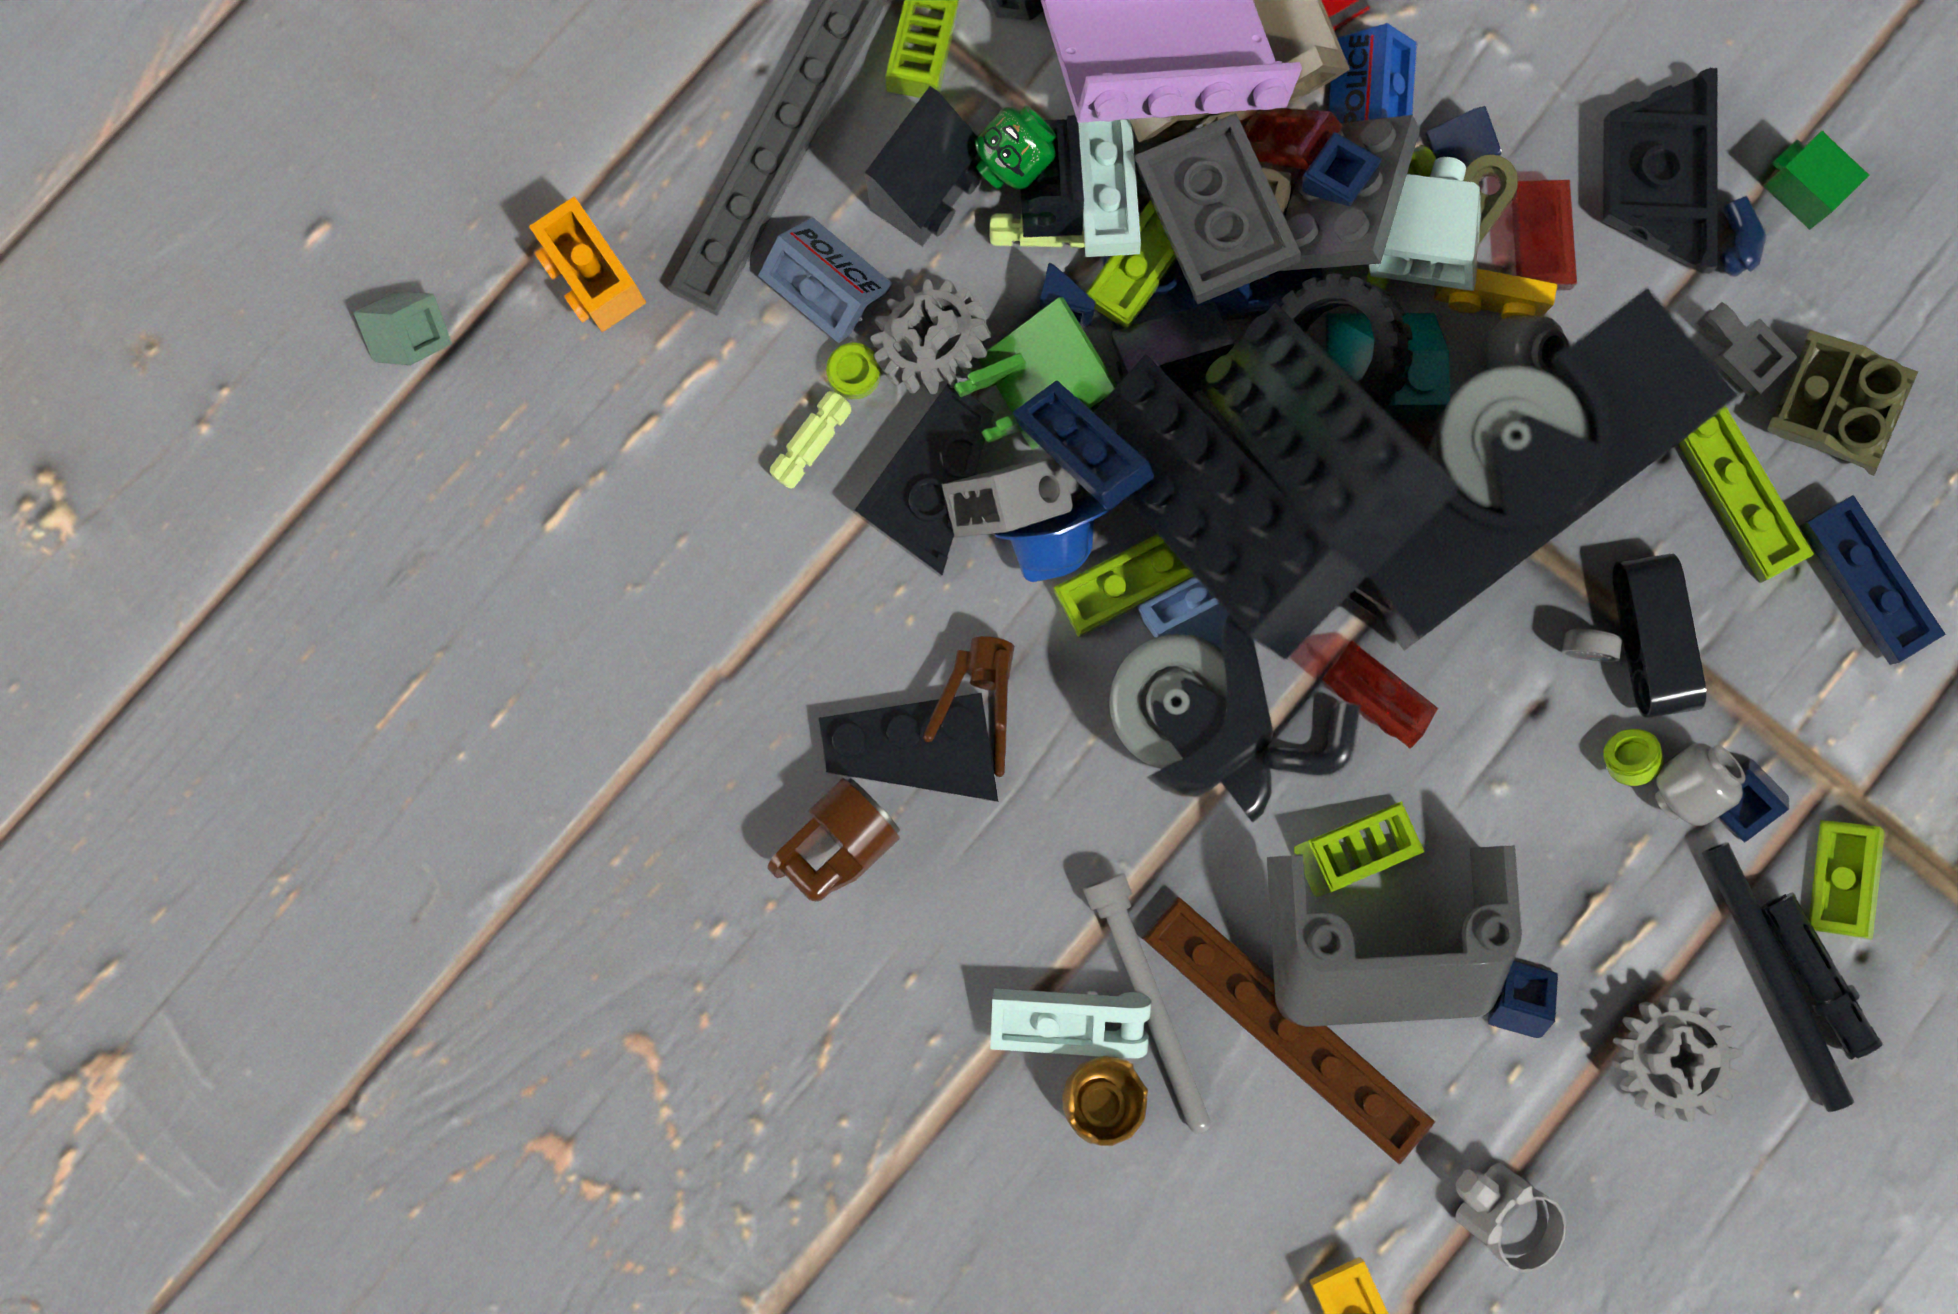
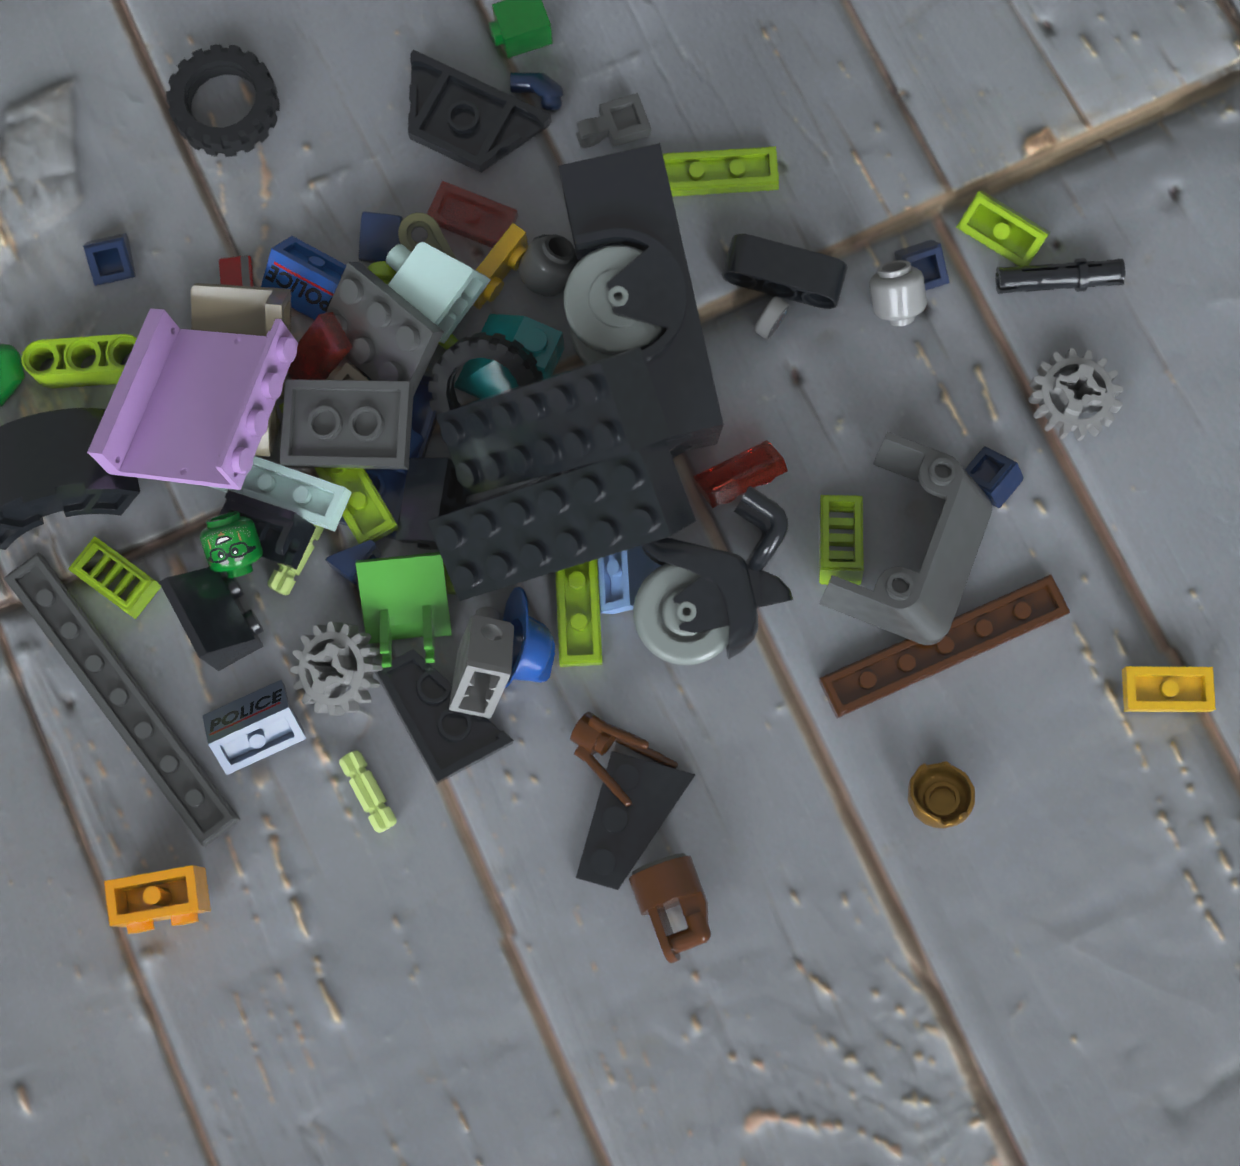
camera: 65 degrees left, 5 degrees down
sand green panel [354,292,452,366] -> none
lime tile [826,343,881,400] -> none
light aqua plate [990,988,1151,1059] -> none
dark blue plate [1013,380,1154,511] -> none
light grey piece [1083,873,1210,1134] -> none
dark blue slope [1302,132,1382,207] -> none
light grey piece [1455,1163,1567,1272] -> none
lime tile [1603,729,1664,786] -> none
black piece [1702,842,1854,1112] -> none
olive slope [1767,330,1918,476] -> none
dark blue plate [1799,495,1946,665] -> none

